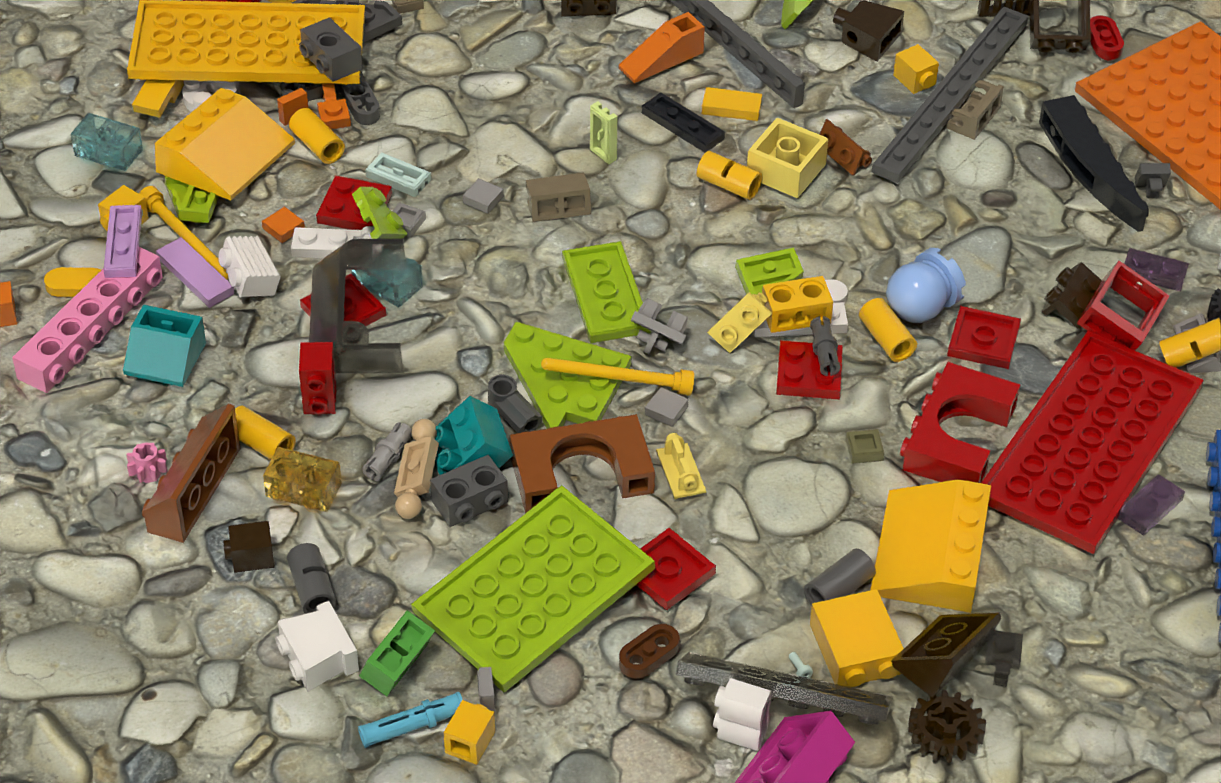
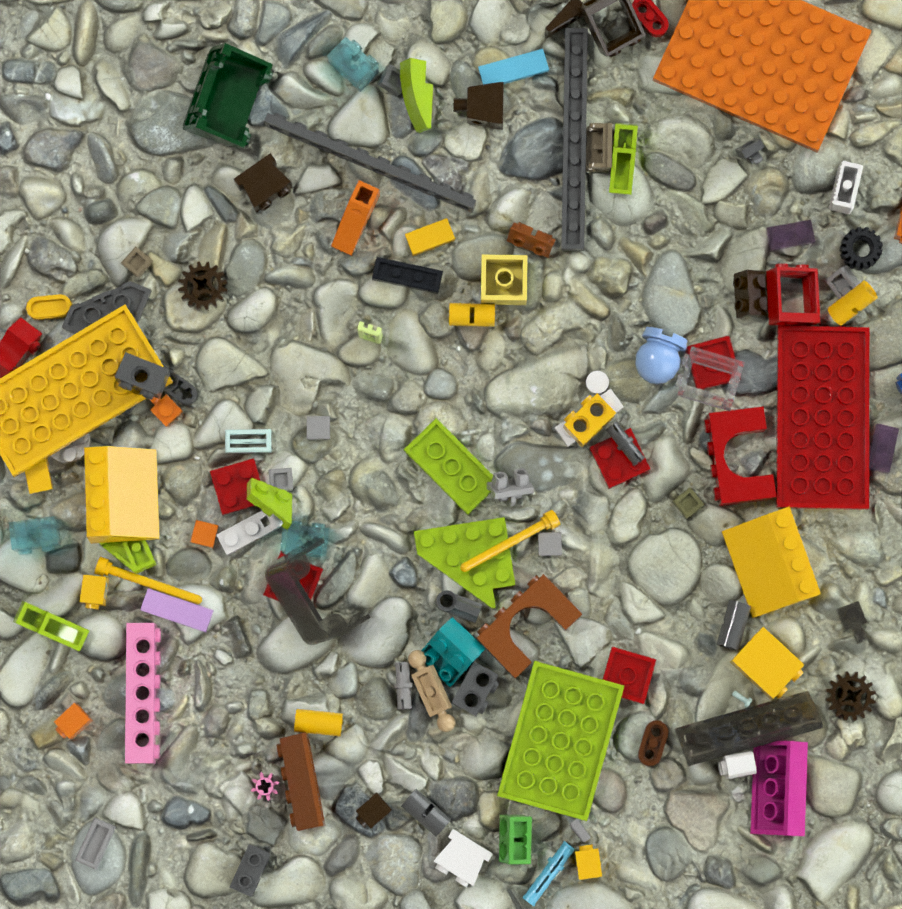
camera: 30 degrees left, 35 degrees up
yellow tile [44,267,101,297] -> none
lavender tile [103,205,142,278] -> none
teal slope [123,304,206,387] -> none
white brick [219,235,281,297] -> none
clear yellow brick [263,447,342,512] -> none
orange tile [277,88,308,126] -> none
yellow pin [289,108,345,164] -> none
red brick [299,342,337,415] -> none
dark tan hinge [526,172,591,222] -> none
light yellow hinge [656,433,706,499] -> none
light yellow hinge [707,292,772,353] -> none
lime wing [735,247,804,295] -> none
yellow pin [859,298,917,362] -> none
dark brown slope [891,612,1002,698] -> none
yellow brick [893,44,939,94] -> none
black slope [1039,95,1149,232] -> none
none -> lime slope [13,601,90,651]
none -> dark brown gear [178,261,228,311]
none -> dark grey brick [229,844,272,897]
none -> medium azure tile [478,49,549,84]
none -> lime slope [609,123,638,195]
none -> clear window [675,347,745,411]

